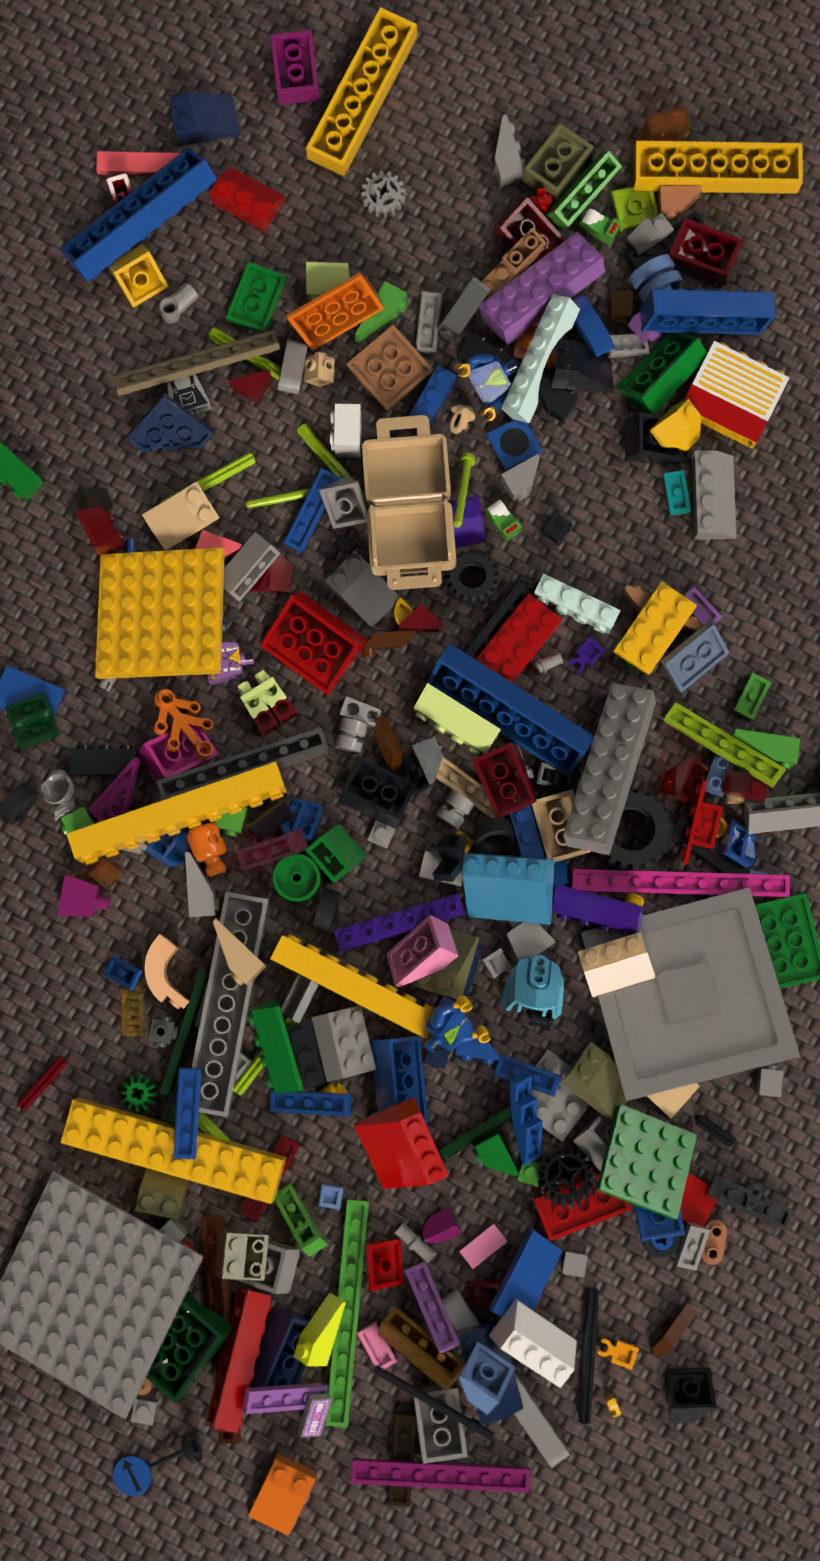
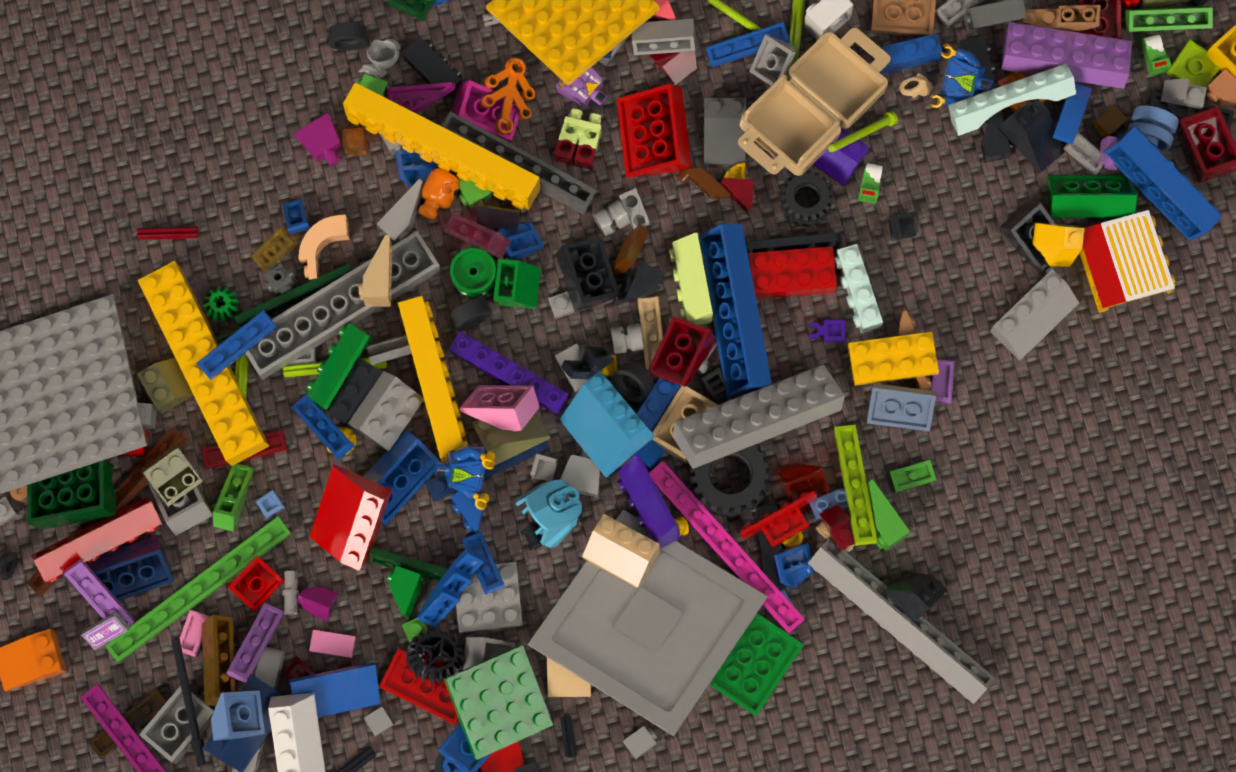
camera: 50 degrees right, 5 degrees down
neon yellow slope [294,1293,346,1366] -> none
blue tile [486,419,543,472] -> none
light grey slope [500,454,540,501] -> none
light grey pin [534,651,563,674] -> none
olive slope [560,1042,627,1123] -> none
teal plate [662,470,691,516] -> none

